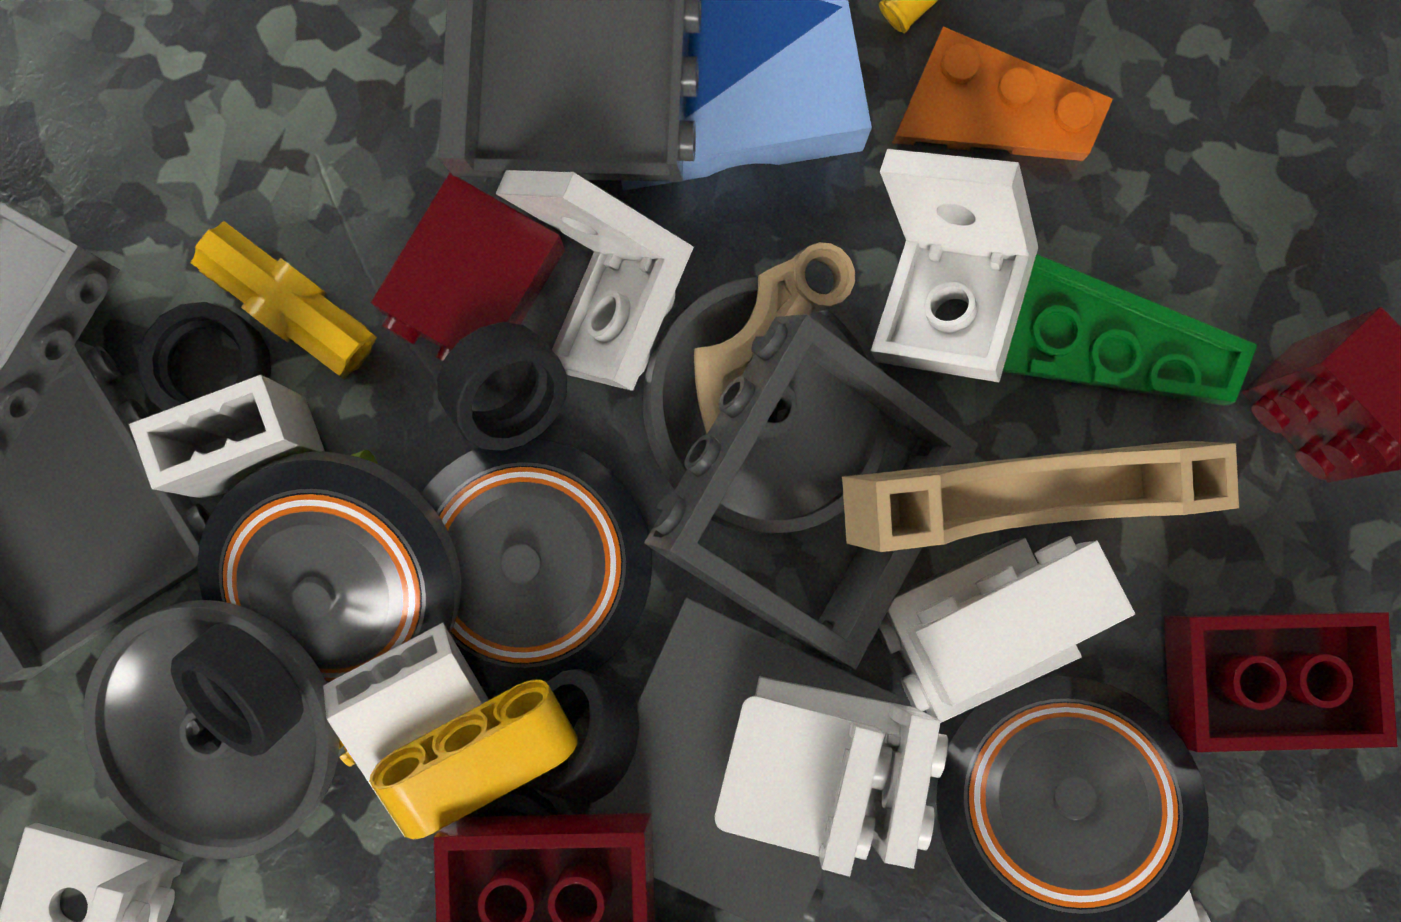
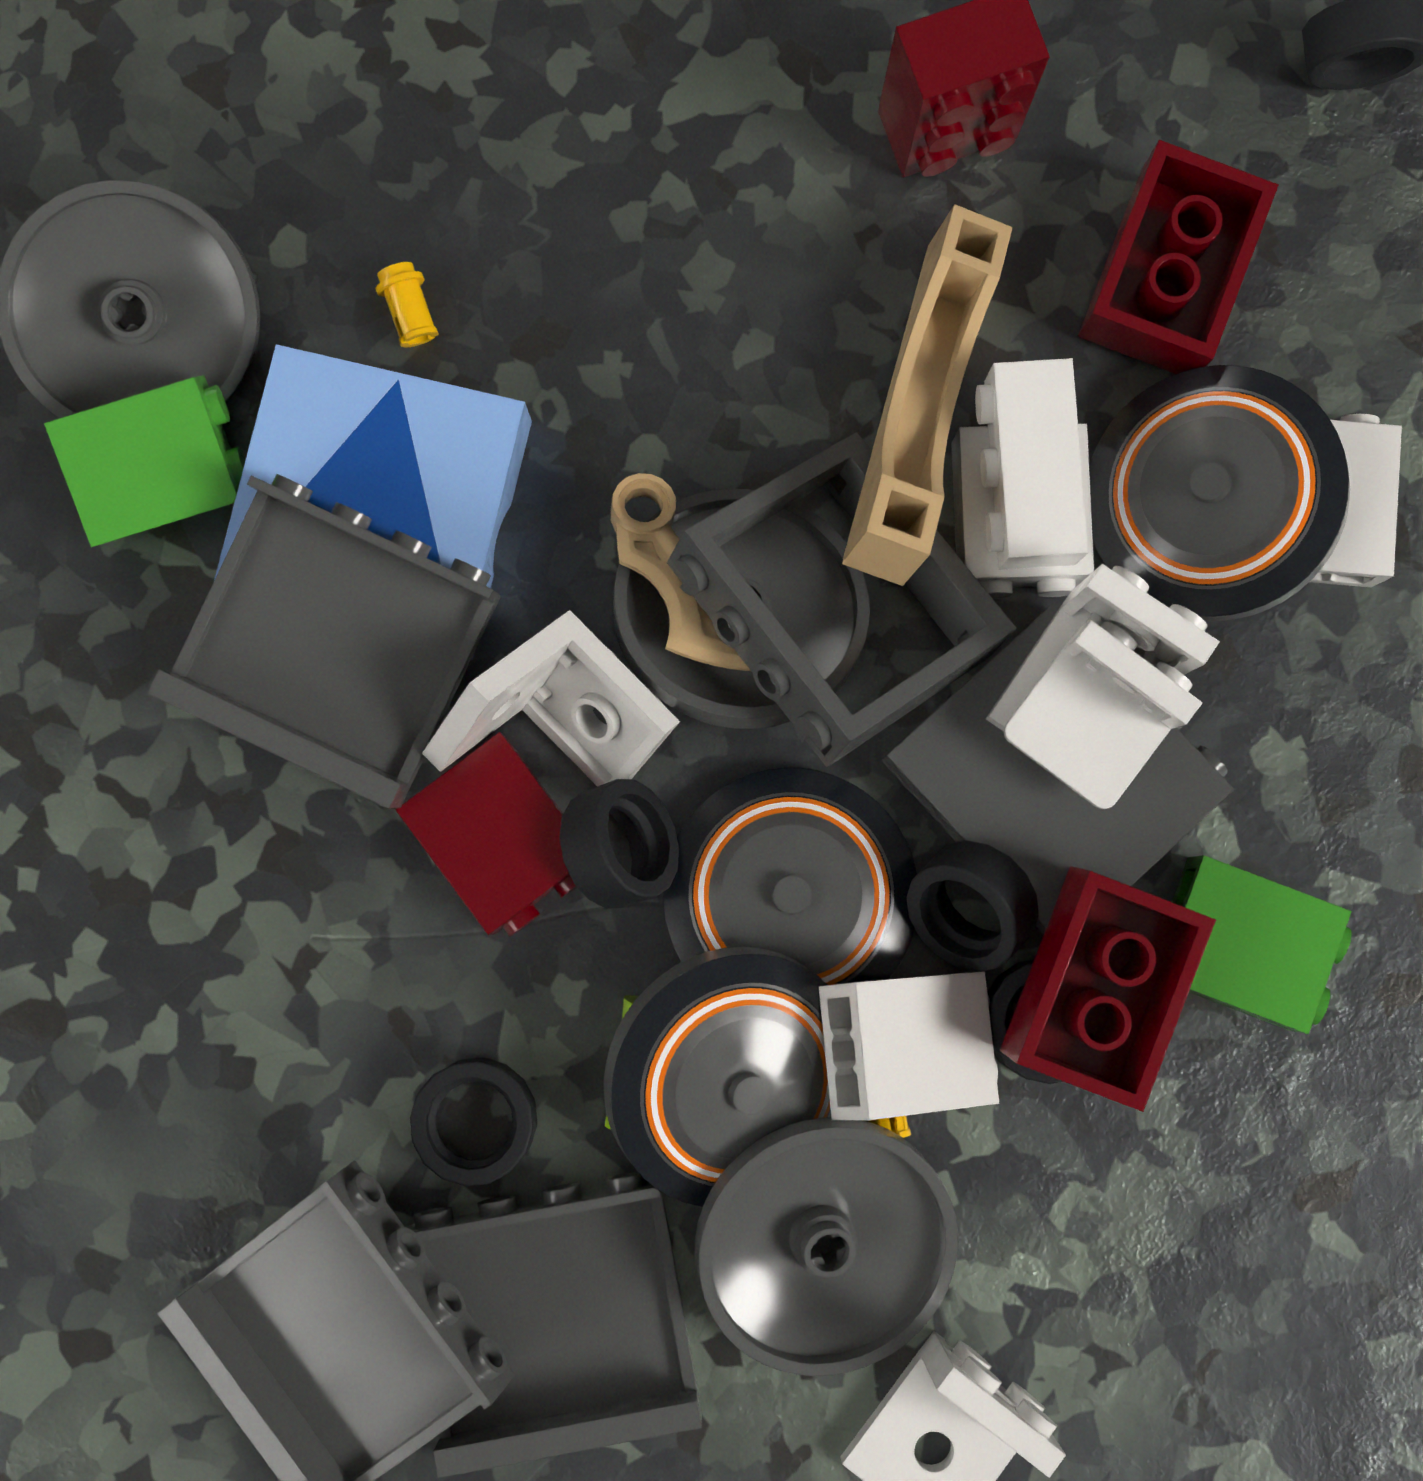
camera: 65 degrees left, 0 degrees up
white brick [129,375,325,500] -> none
black tyre [170,623,304,757] -> none
yellow piece [190,221,377,379] -> none
yellow beam [369,679,578,839] -> none
white bracket [871,149,1038,382] -> none
orange wing [892,26,1113,161] -> none
green wing [1002,254,1257,406] -> none

